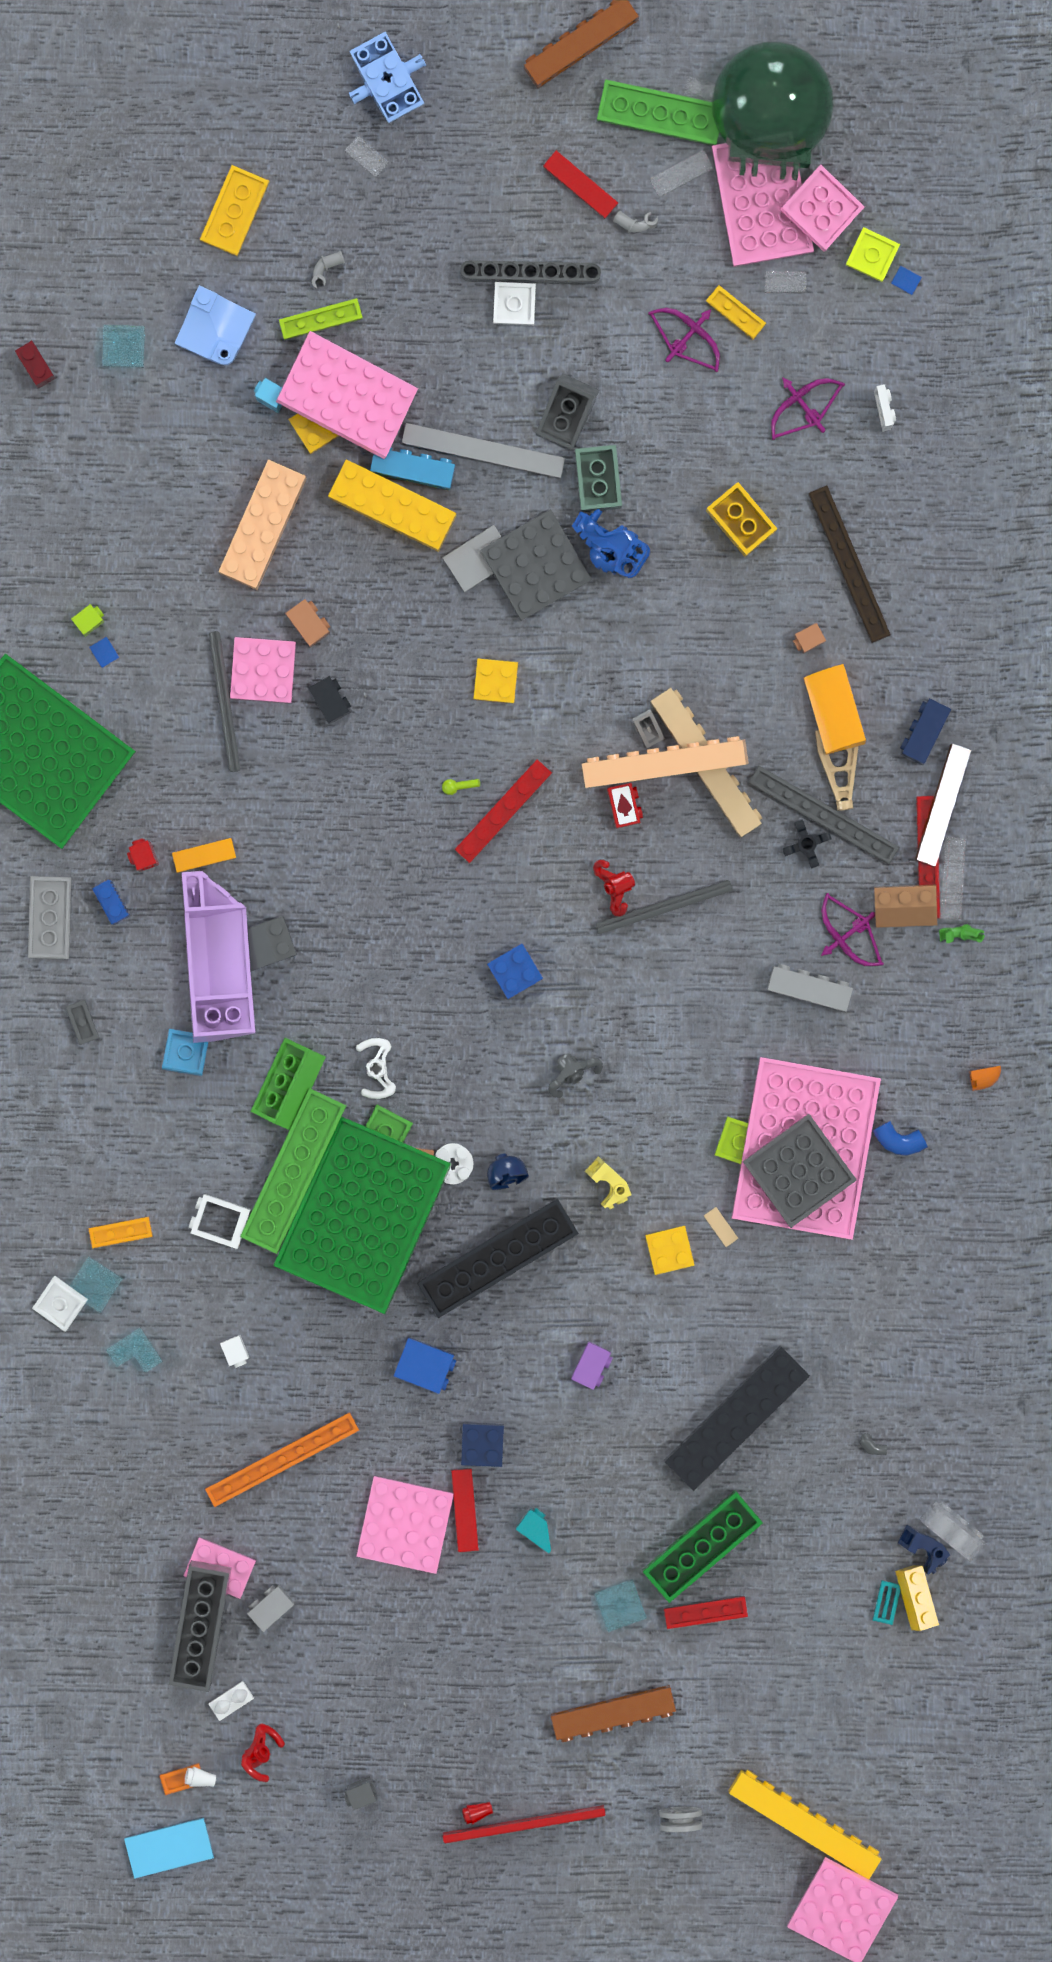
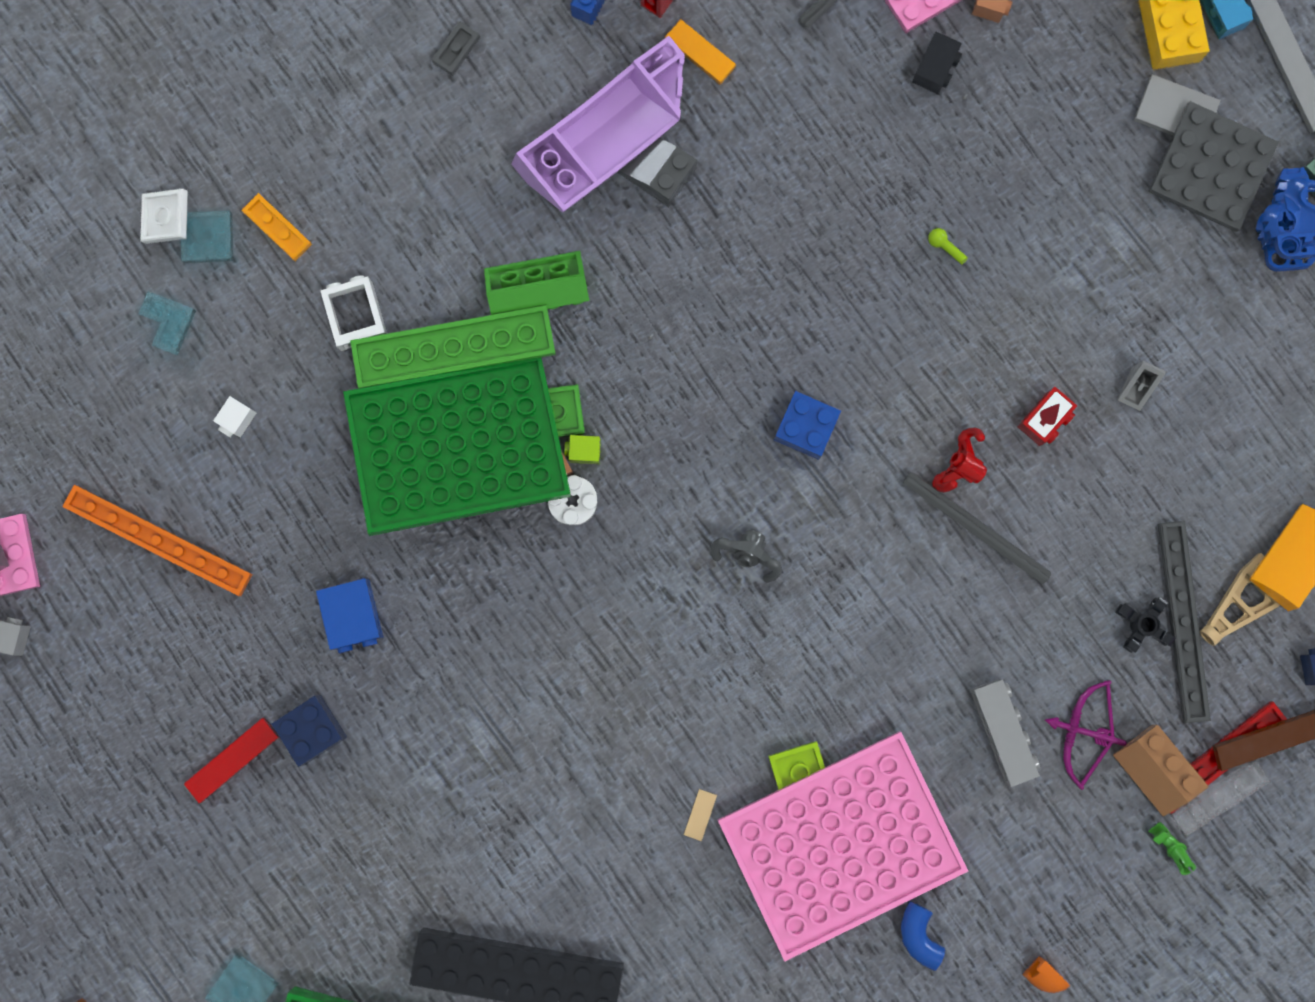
camera: 55 degrees right, 5 degrees down
dark azure plate [162,1029,208,1076] -> none
white piece [356,1038,396,1099] -> none
bright pink plate [356,1476,453,1574] -> none
black brick [417,1198,579,1318] -> none
red plate [455,759,552,863] -> none
yellow plate [474,658,518,703] -> none
dark blue cylinder [487,1153,529,1190] -> none
teal slope [516,1508,551,1554] -> none
medium lavender brick [571,1341,613,1390] -> none
light nougat brick [582,736,749,788] -> none
light yellow tile [585,1156,631,1209] -> none
yellow plate [645,1225,694,1275] -> none
tan brick [650,688,762,838] -> none
dark grey plate [742,1114,857,1228] -> none
none -> lime brick [564,435,601,464]

